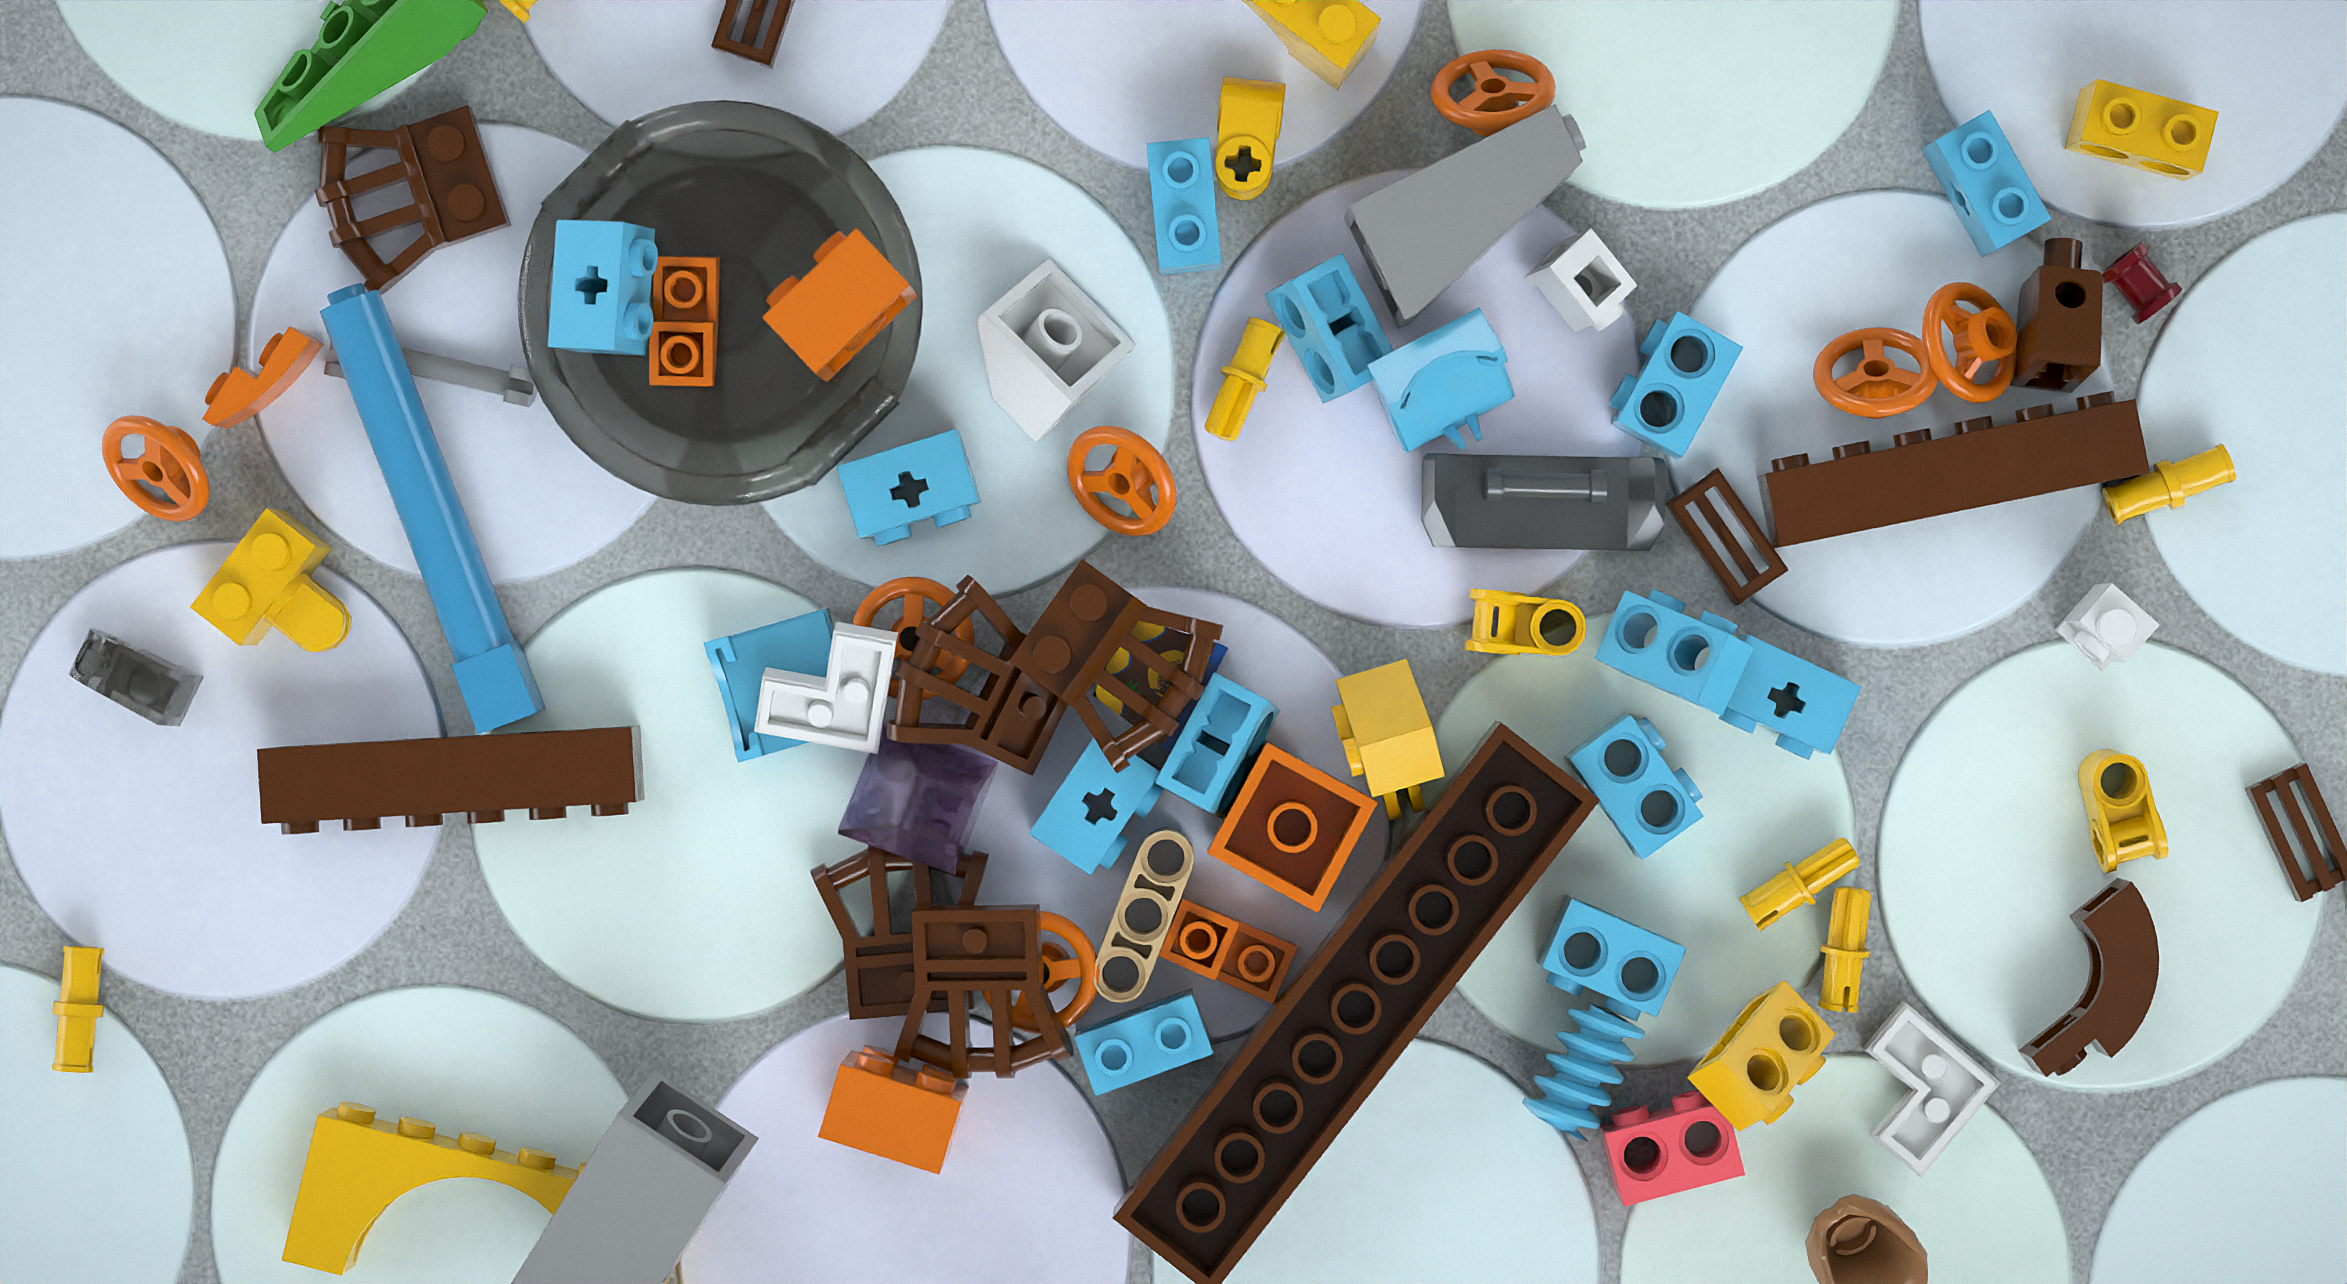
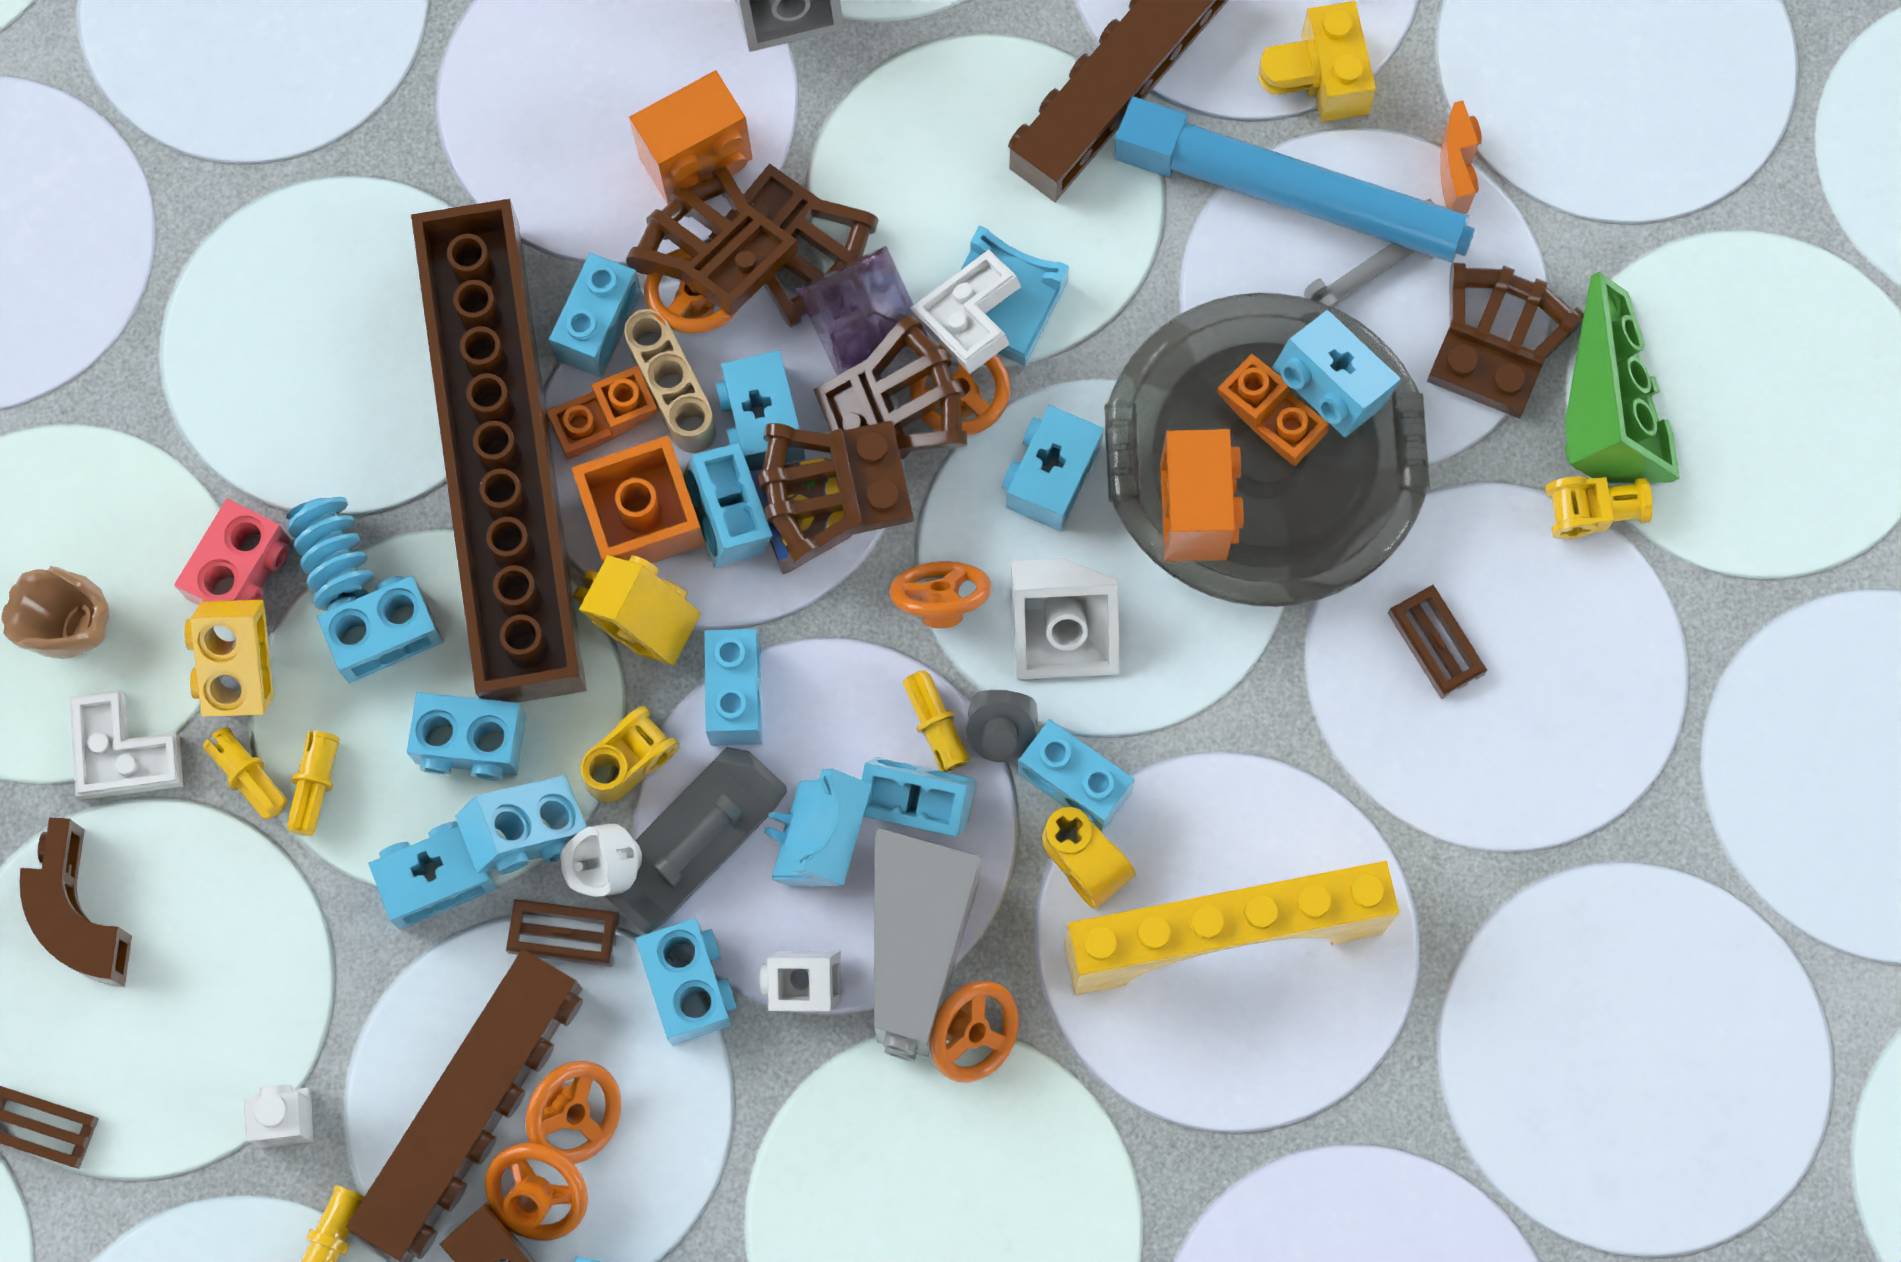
camera: 130 degrees right, 15 degrees down
orange piece [102,415,209,522] -> none
yellow piece [2078,749,2169,874] -> none
none -> white piece [560,824,642,897]
none -> medium azure brick [704,629,762,746]
none -> dark grey piece [966,690,1038,762]

